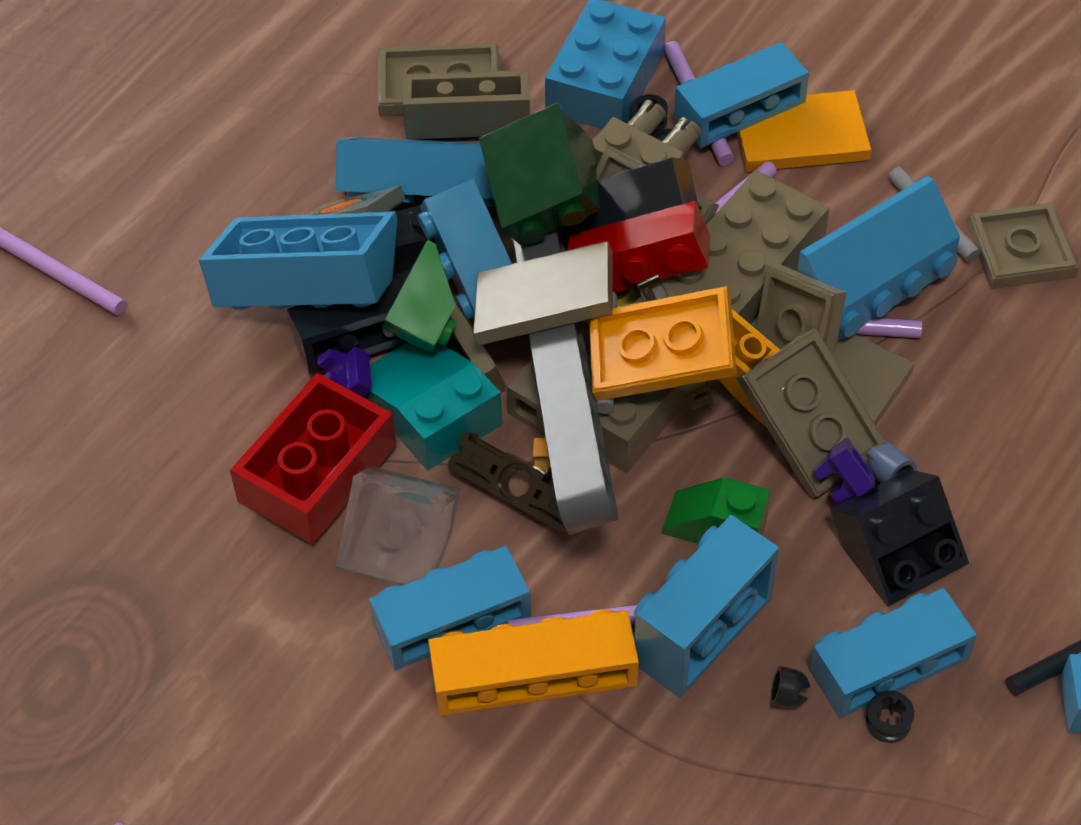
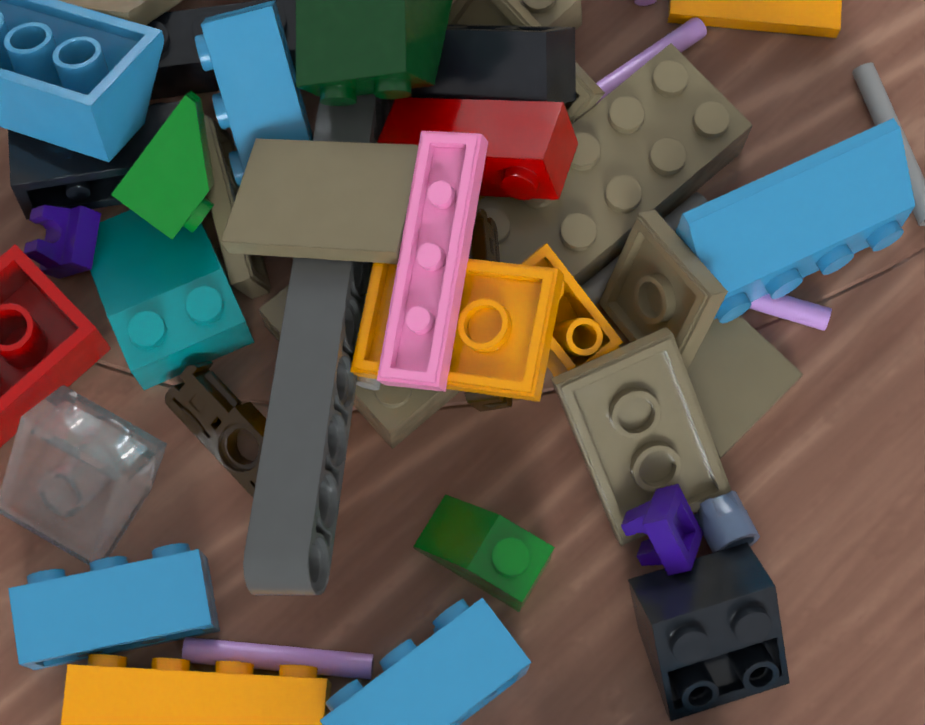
camera: 10 degrees right, 20 degrees up
none -> bright pink tile [377,131,488,392]

